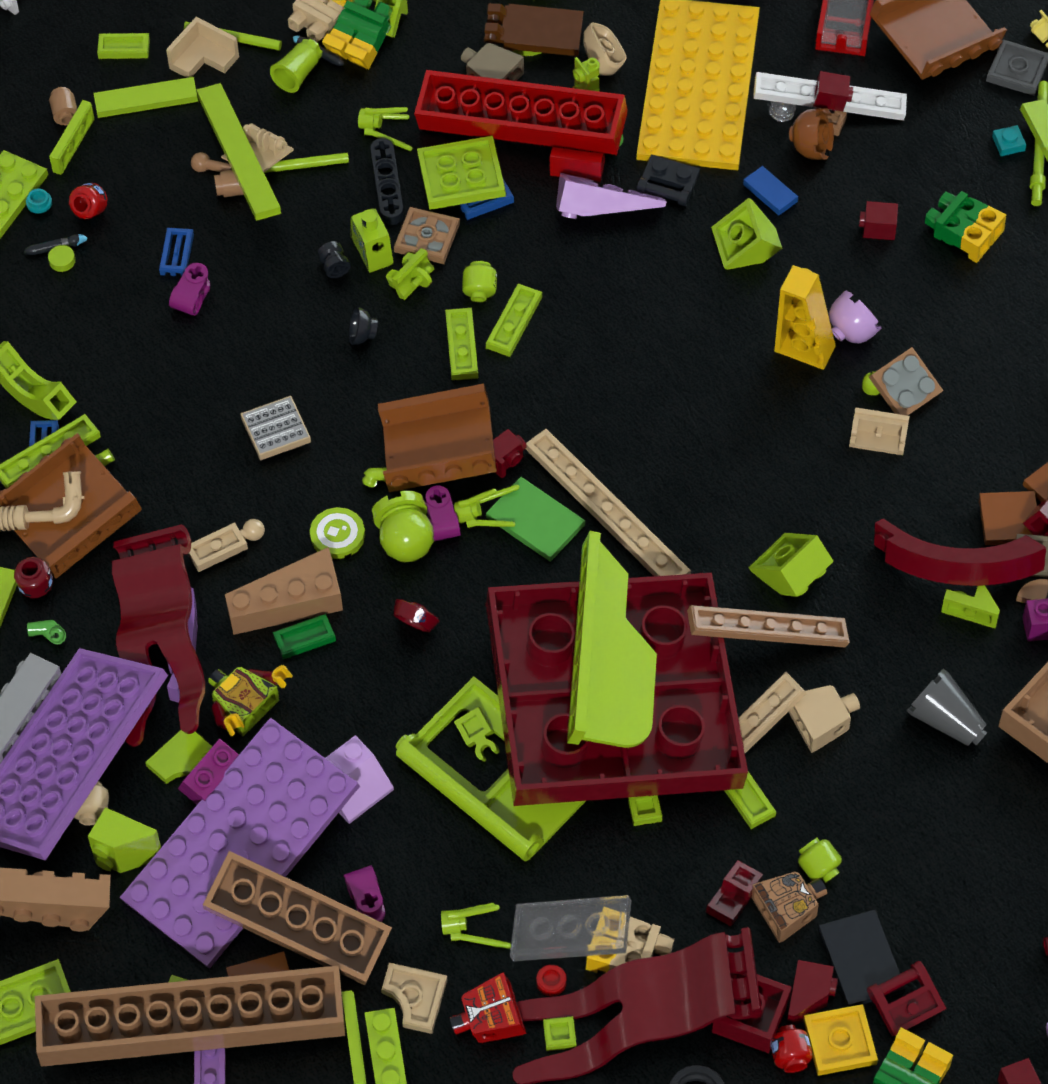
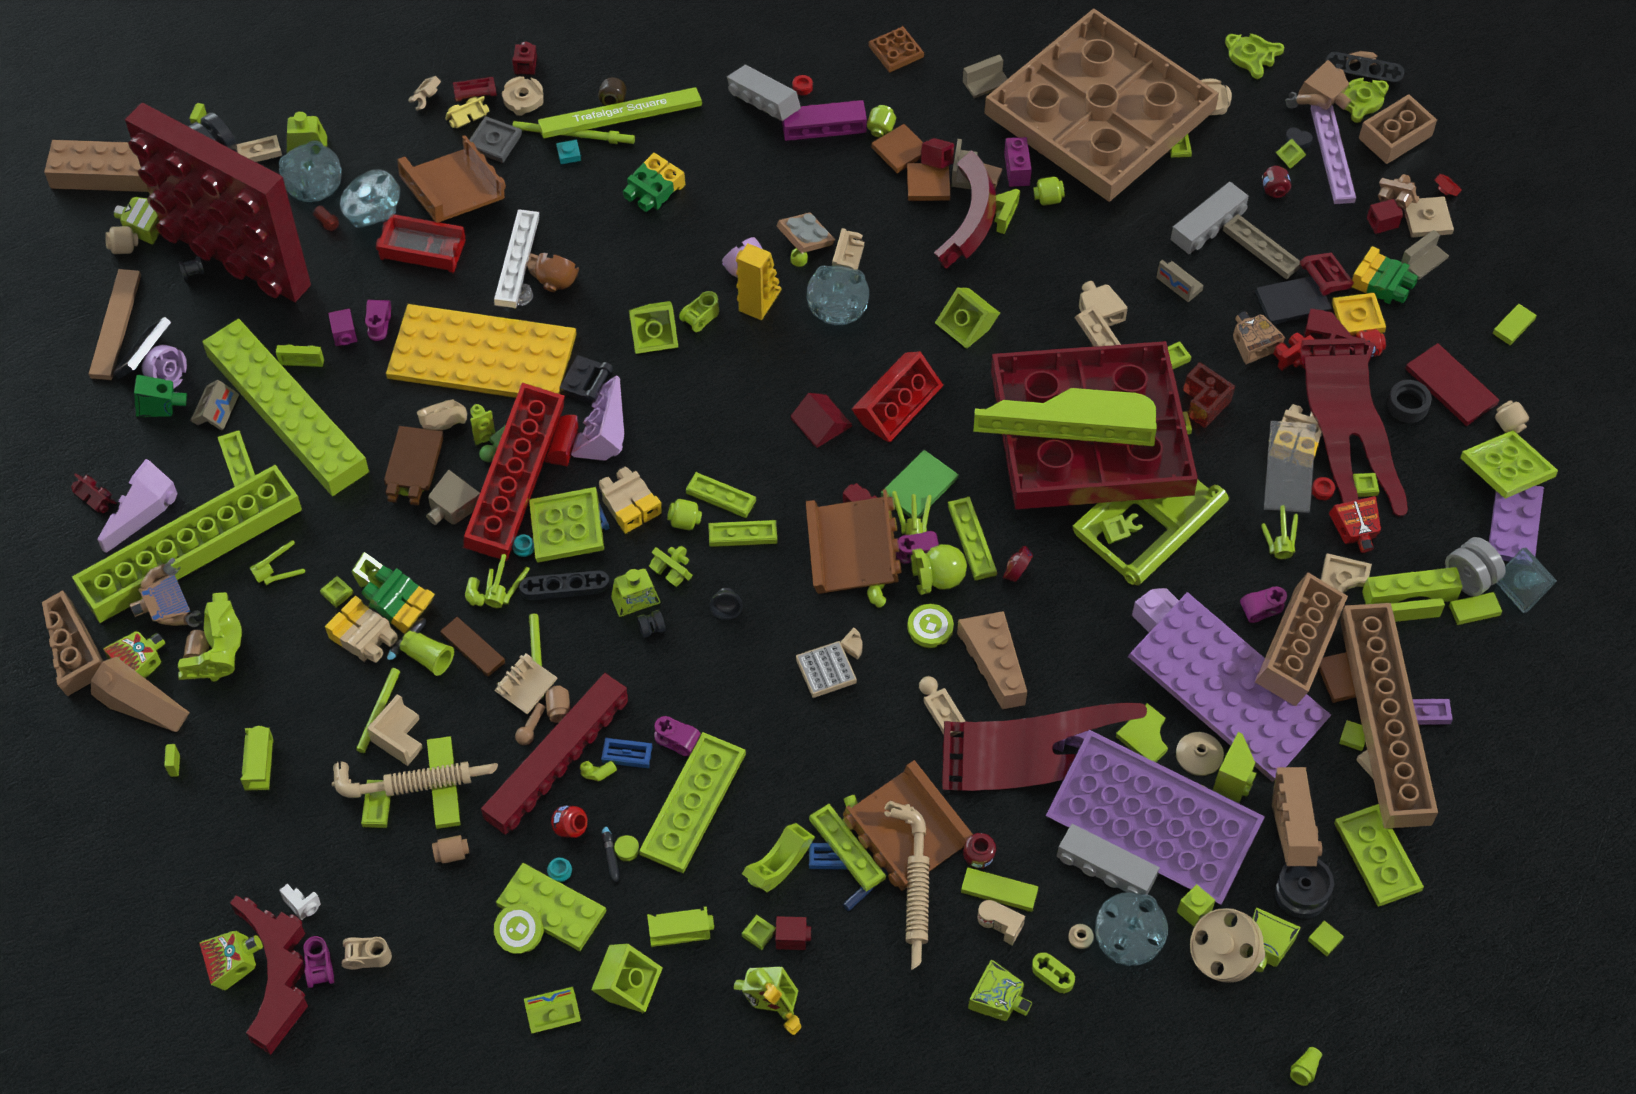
camera: 90 degrees left, 0 degrees up
bright green arm [27,620,66,644] -> none
lime tile [49,100,94,175] -> none
magenta brick [178,739,239,805] -> none
lime tile [197,83,281,221] -> none
torso [208,665,293,737] -> none
green tile [273,614,336,660] -> none
medium nougat piece [394,207,460,264] -> none
tan plate [526,429,691,576] -> none
medium nougat tile [687,605,850,647] -> none
dark red slope [706,860,763,926] -> none
blue tile [743,166,798,215] -> none
lime head [798,838,842,883] -> none
dark red brick [813,71,853,112] -> none
dark red brick [859,201,898,240] -> none
dark grey cone [907,668,987,746] -> none
none -> tan piece [332,762,498,798]
none -> reddish brown tile [440,617,505,677]
none -> lime arm [465,577,485,606]
none -> dark red brick [481,673,628,835]
none -> teal plate [512,535,535,557]
none -> lime arm [580,761,617,781]
none -> hips [599,467,662,534]
none -> lime plate [639,732,746,873]
none -> lime piece [679,291,719,332]
none -> dark red slope [791,393,852,448]
none -> clear light blue piece [807,265,869,325]
none -> tan tile [840,627,863,660]
none -> red slope [851,352,943,442]
none -> lime tile [948,497,997,580]
none -> lime head [1033,177,1065,206]
none -> dark tan panel [1157,260,1203,302]
none -> light grey brick [1171,182,1249,254]
none -> tan dish [1176,732,1224,776]
none -> clear red brick [1183,362,1235,428]
none -> dark tan plate [1223,214,1301,279]
none -> red hips [1273,332,1314,371]

